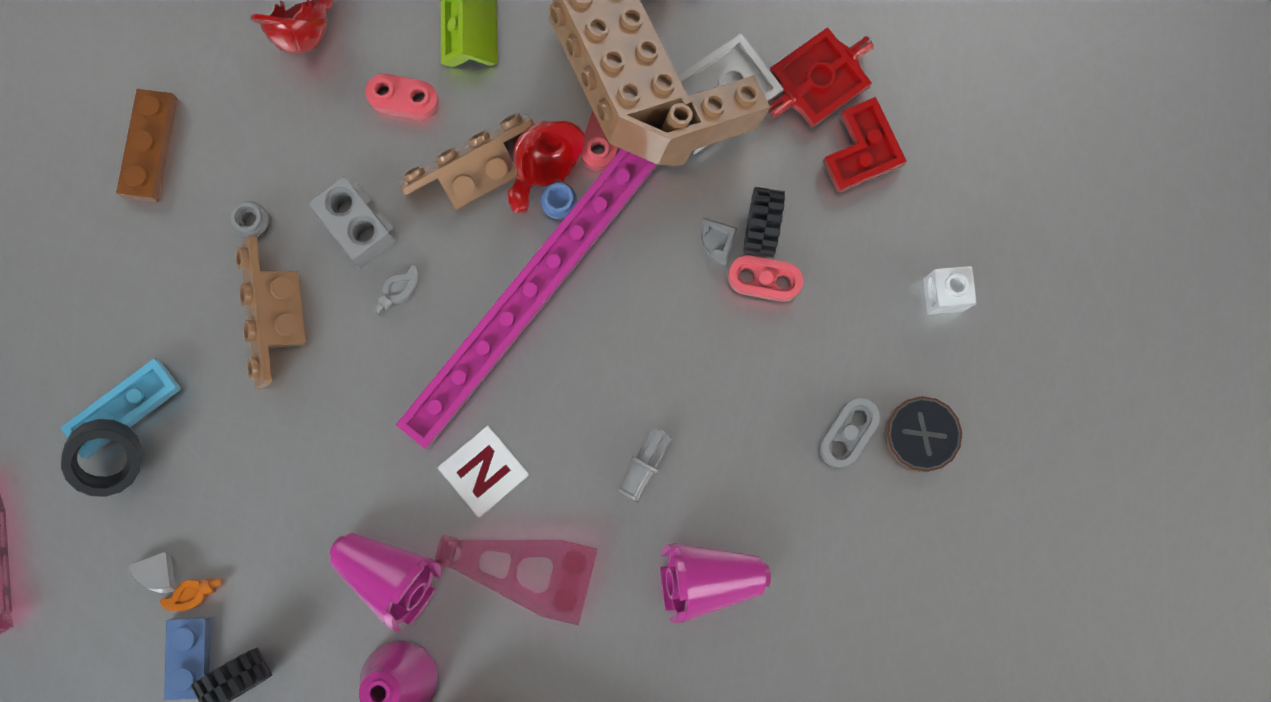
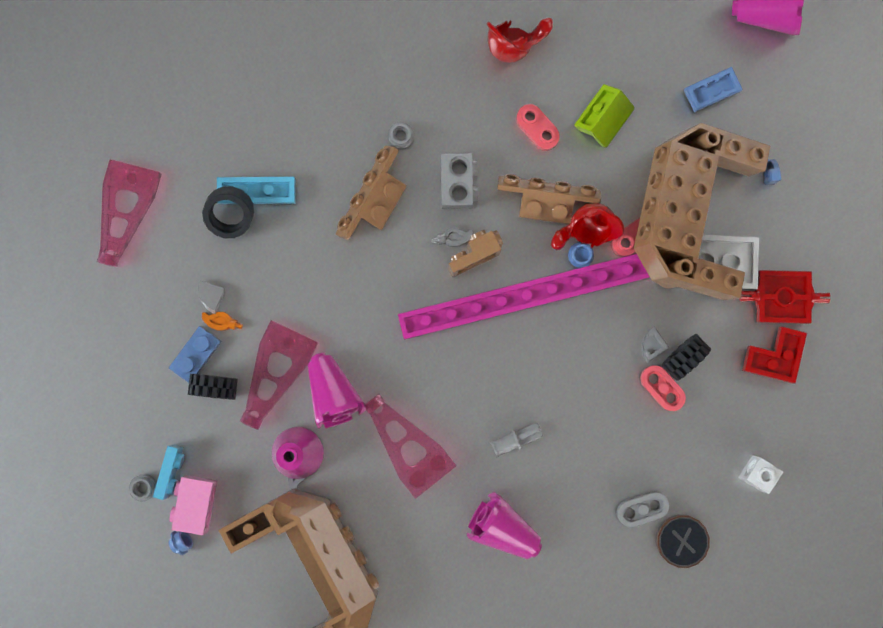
camera: 40 degrees right, 5 degrees up
dark orange plate [116,89,178,202] -> none
white sticker [437,425,529,518] -> none
none -> clear pink plate [240,320,318,430]
none -> medium nougat plate [448,230,503,277]

